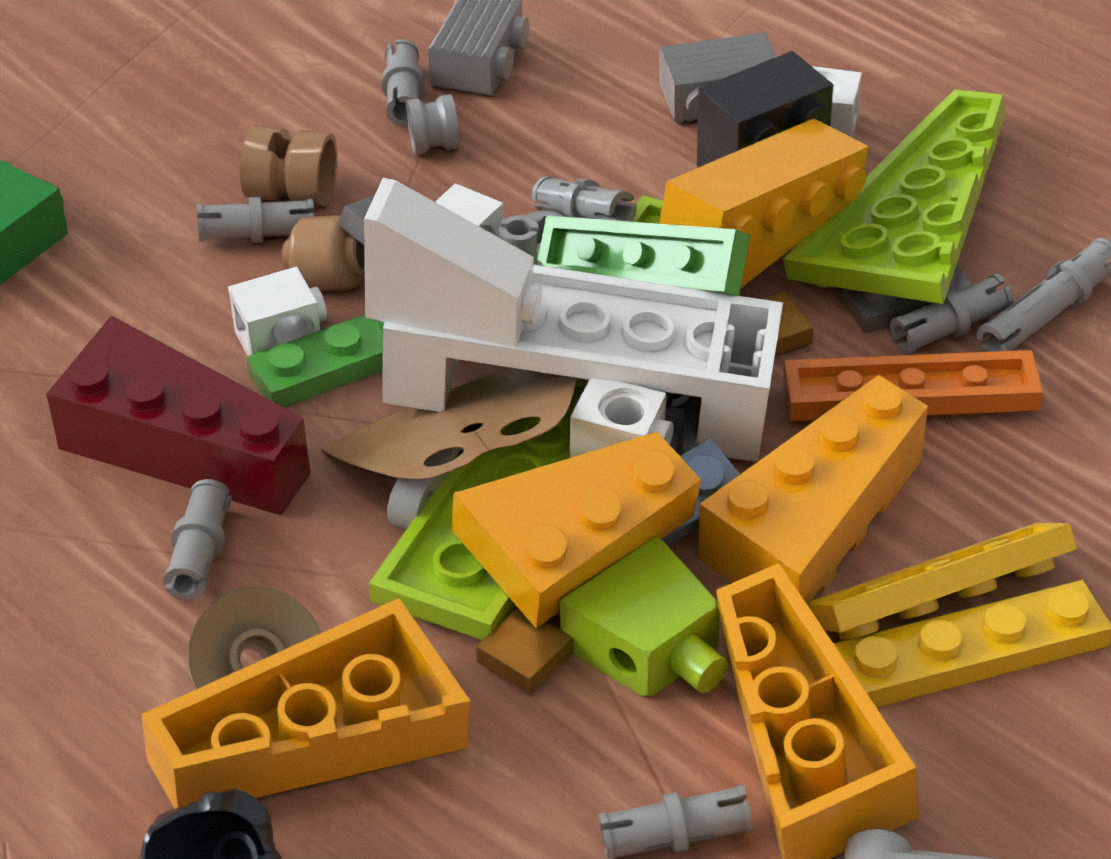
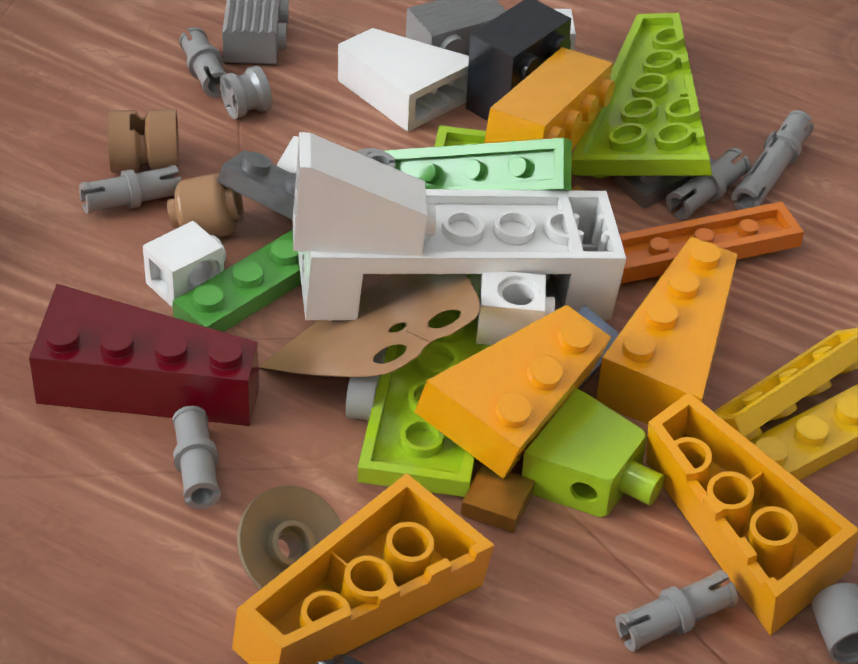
camera: 20 degrees left, 0 degrees up
light grey pin [532,176,637,222] -> none
none -> white slope [338,28,469,132]

